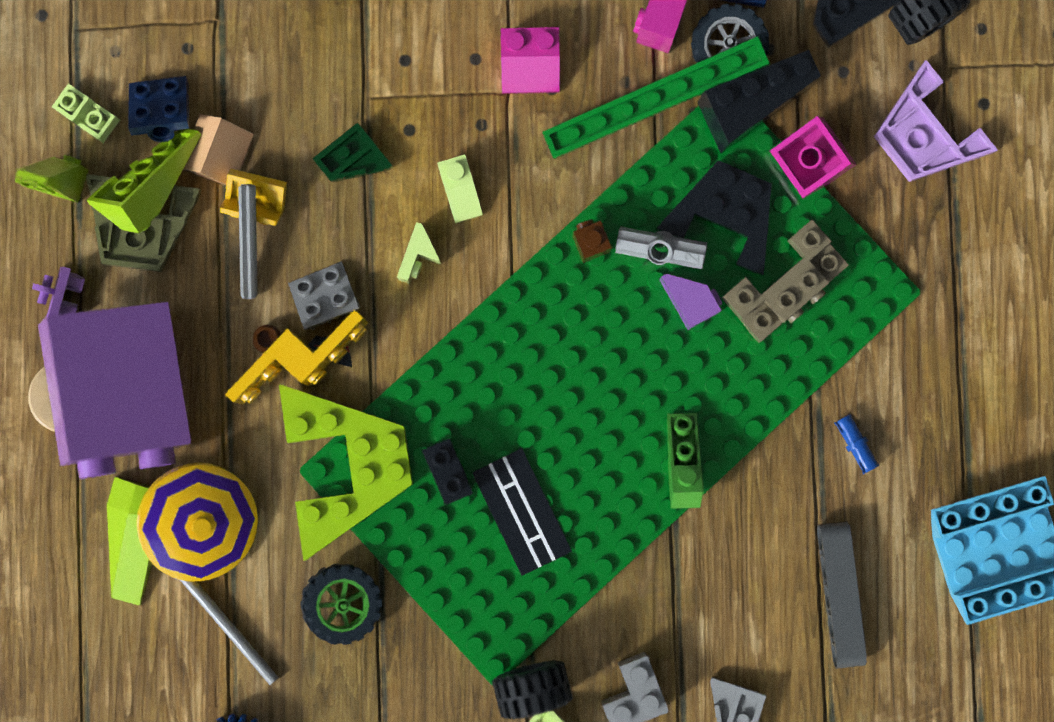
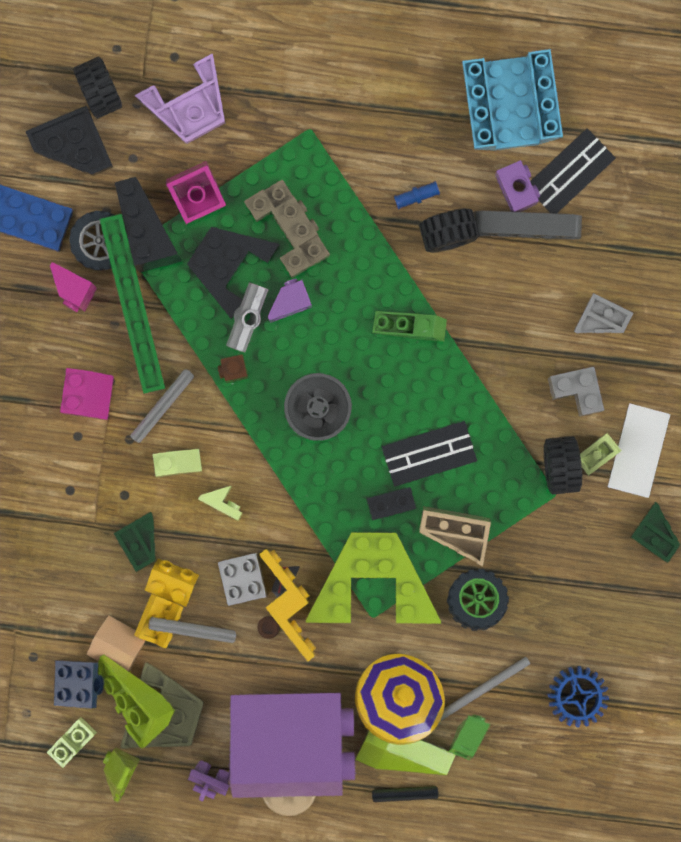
camera: 80 degrees left, 0 degrees up
none -> light grey axle [131,369,194,443]
none -> yellow bracket [145,559,199,607]
none -> dark grey piece [284,373,352,441]
none -> black axle [372,786,439,802]
none -> black tyre [419,208,480,253]
none -> tan wedge [419,506,491,566]
none -> bright green slope [449,715,490,760]
none -> medium lavender brick [495,160,540,212]
none -> black sticker [530,128,616,214]

